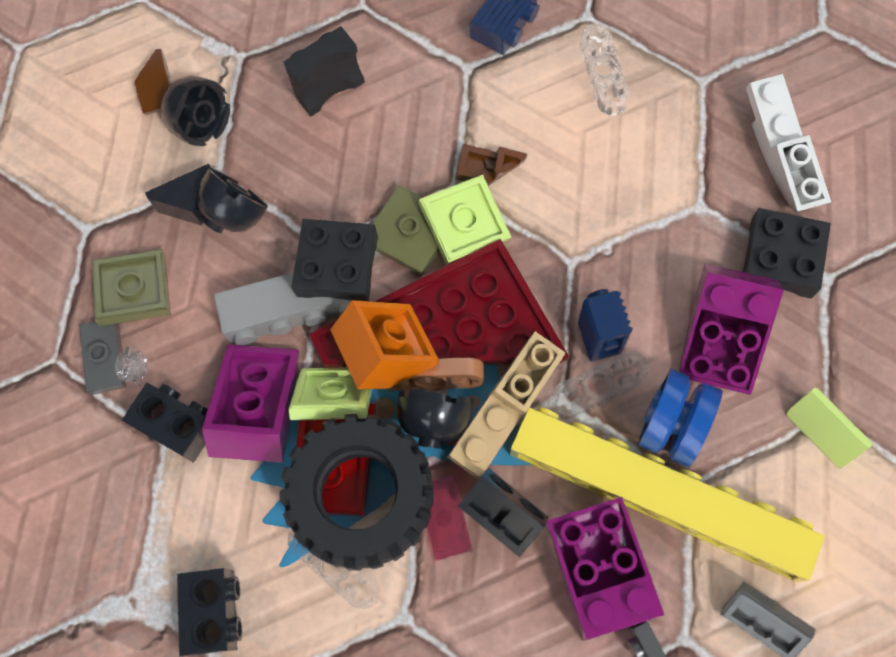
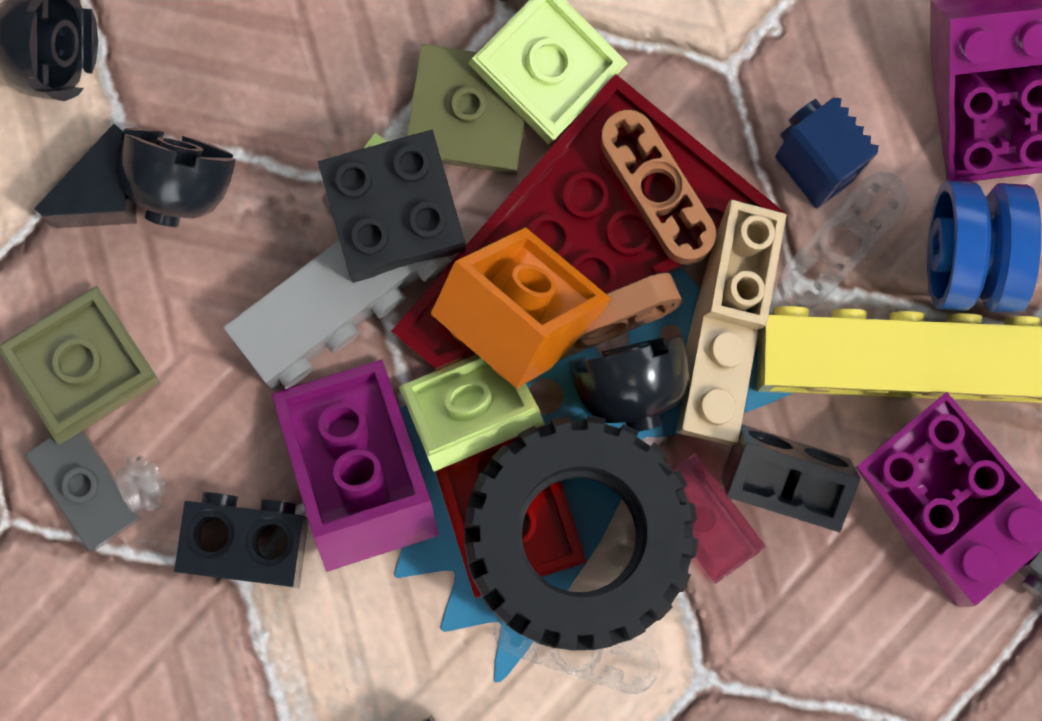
camera: 35 degrees left, 10 degrees up
none -> nougat beam [601,110,716,265]

